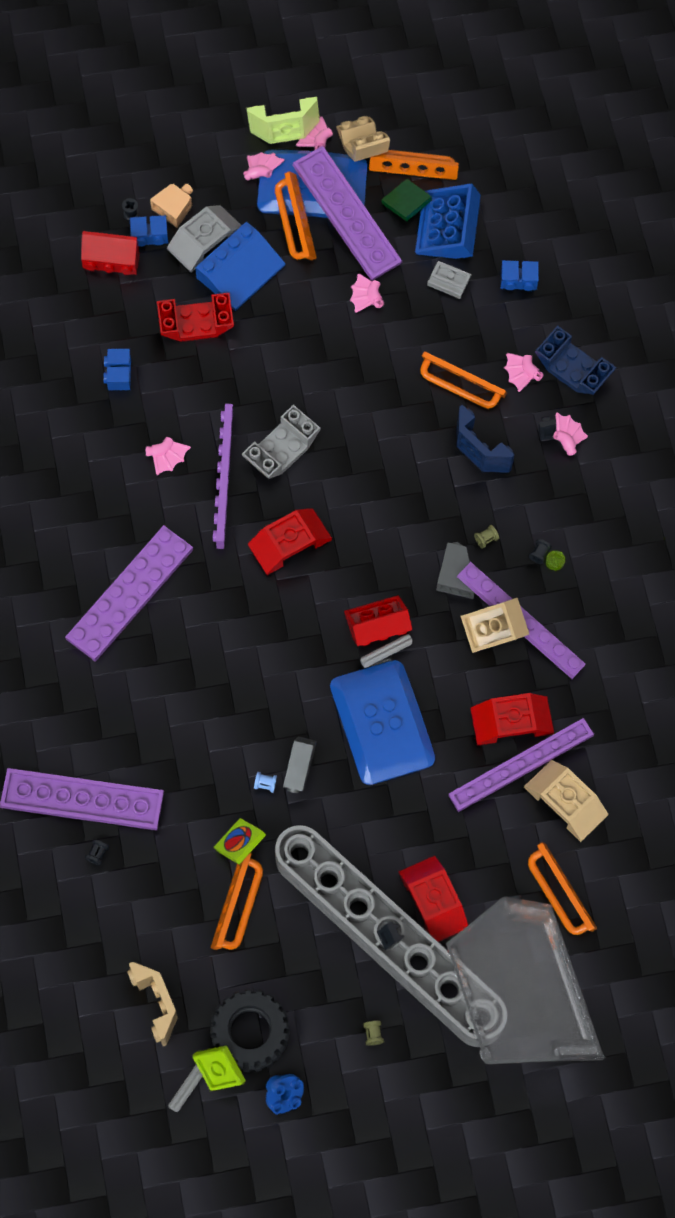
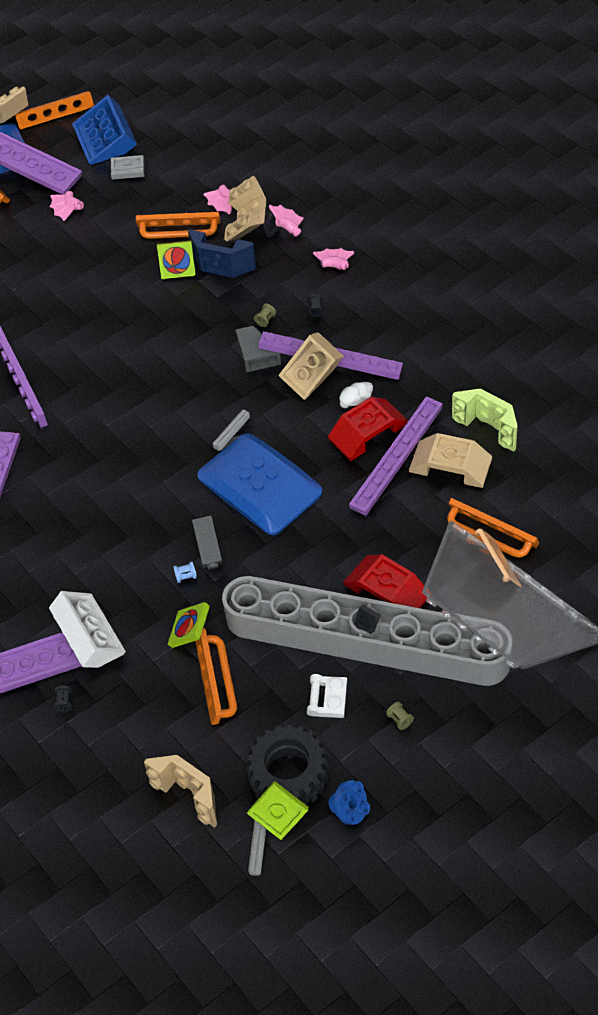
camera: 20 degrees left, 15 degrees down
light grey slope [242,405,321,479] -> none
red slope [248,508,332,575] -> none
red slope [344,595,412,646] -> none
dark green tile [382,179,432,221] -> none
blue piece [501,261,538,291] -> none
dark blue slope [535,326,616,395] -> none
clear neon green tile [546,551,565,571] -> none
none -> white slope [49,591,126,668]
none -> tile [157,241,196,279]
none -> tan slope [225,176,266,241]
none -> white plate [307,674,347,718]
none -> bright pink arm [313,248,354,270]
none -> white arm [339,382,373,408]
none -> yellowish green slope [452,389,517,452]
none -> light nougat piece [475,529,522,587]

